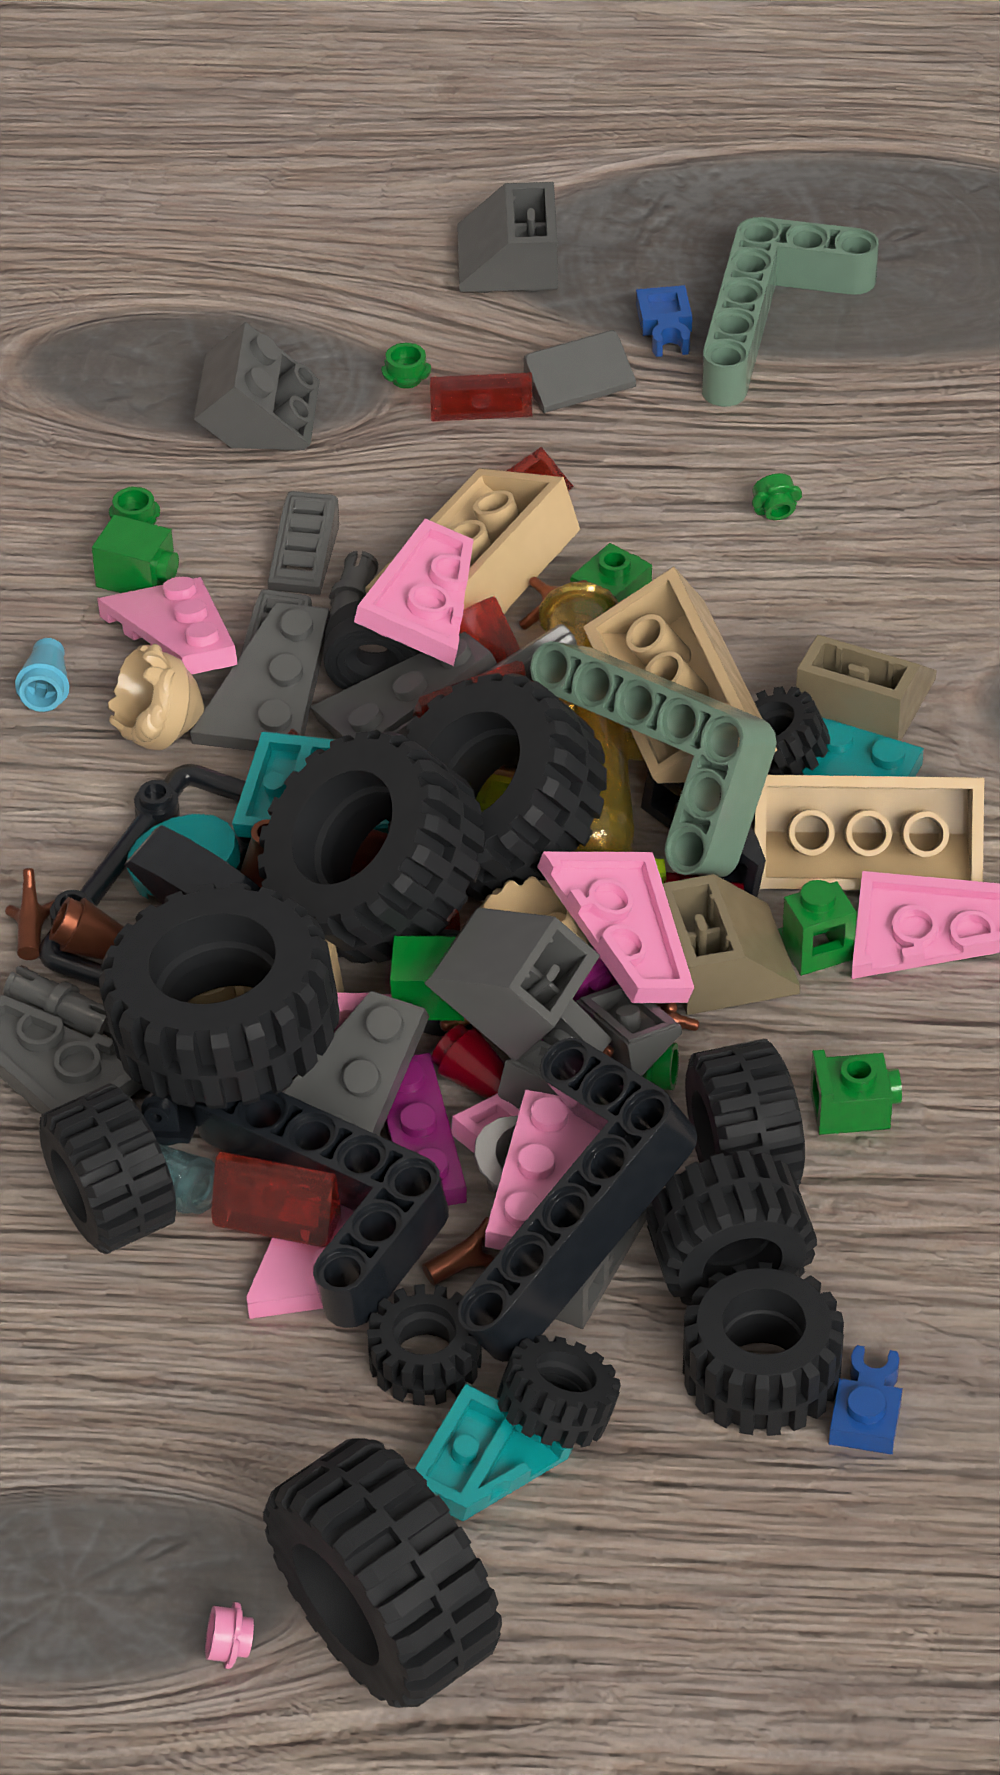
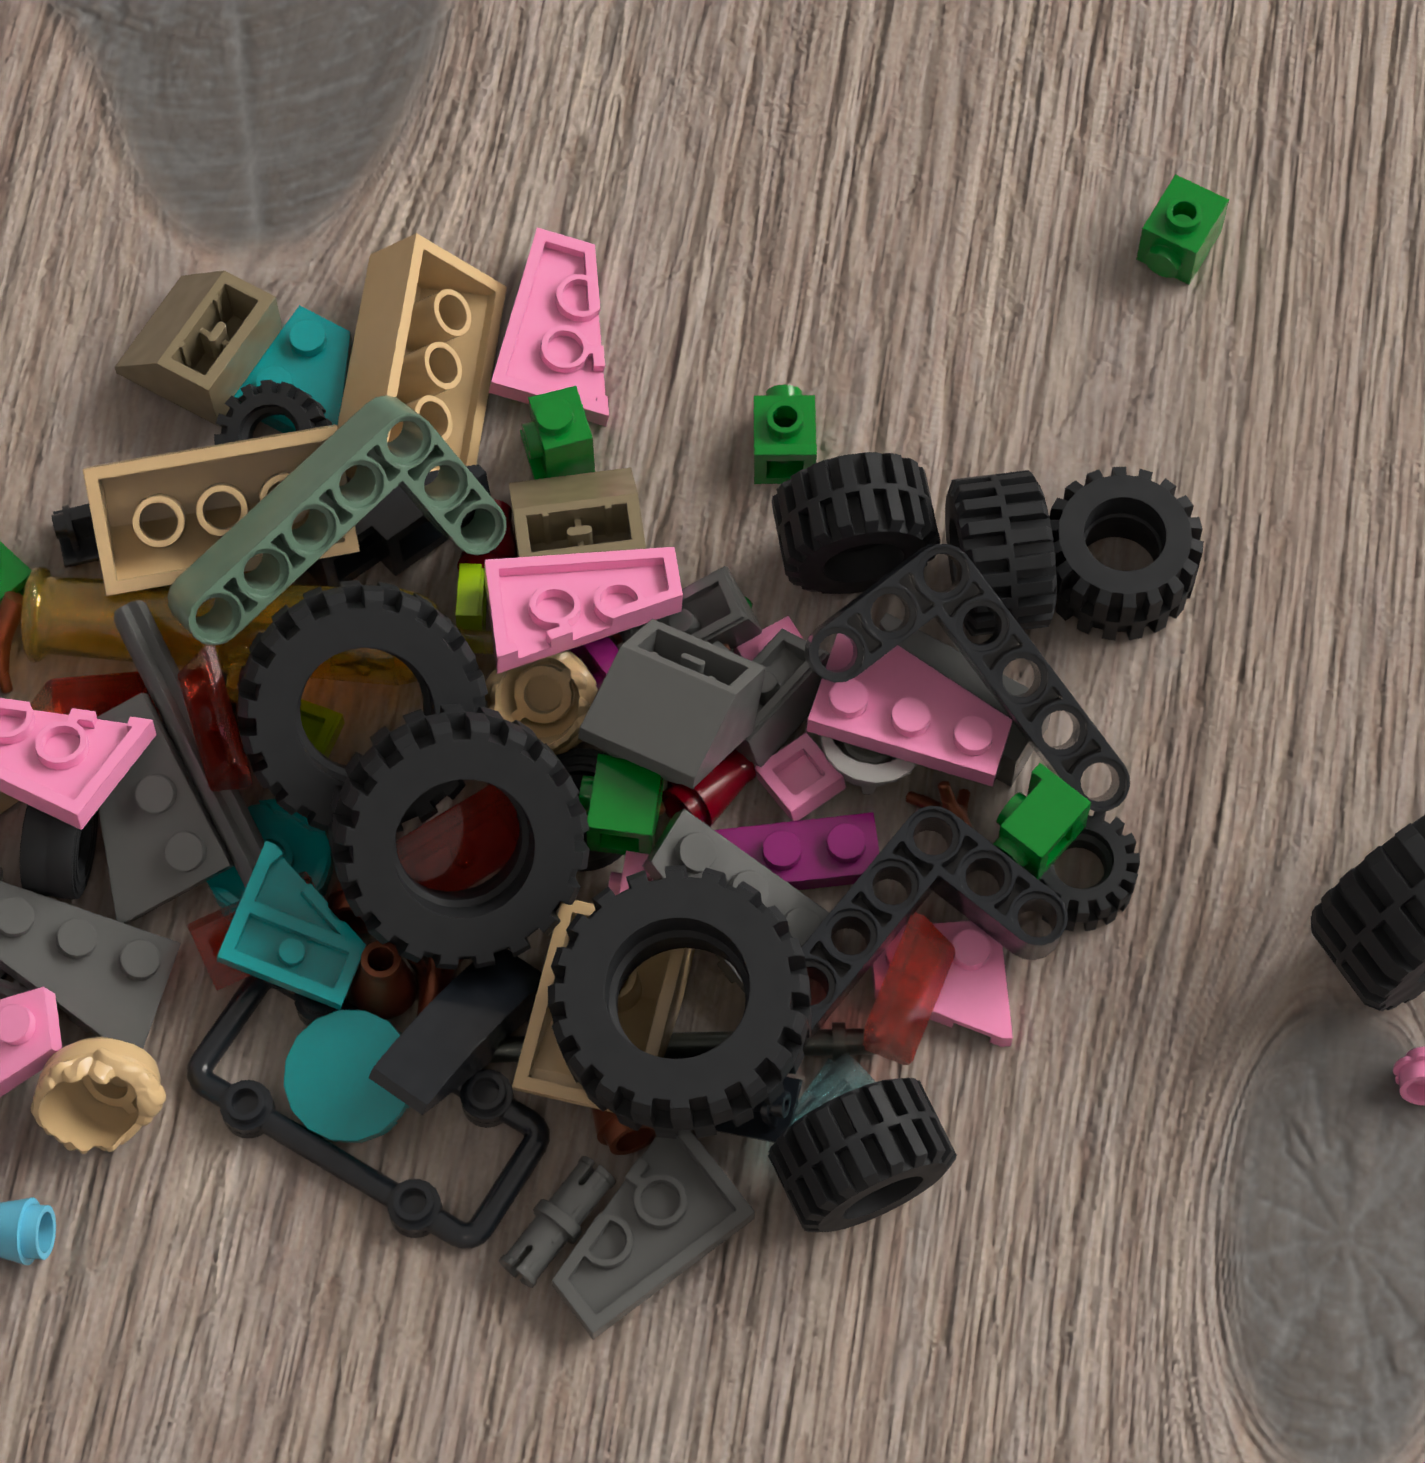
camera: 85 degrees left, 20 degrees up
copper bar [5,868,55,960] -> none
copper cone [49,897,124,960] -> none
teal wing [415,1384,573,1521] -> none
black tyre [497,1335,621,1449] -> none
blue plate [829,1345,903,1454] -> none
none -> green brick [993,763,1091,880]

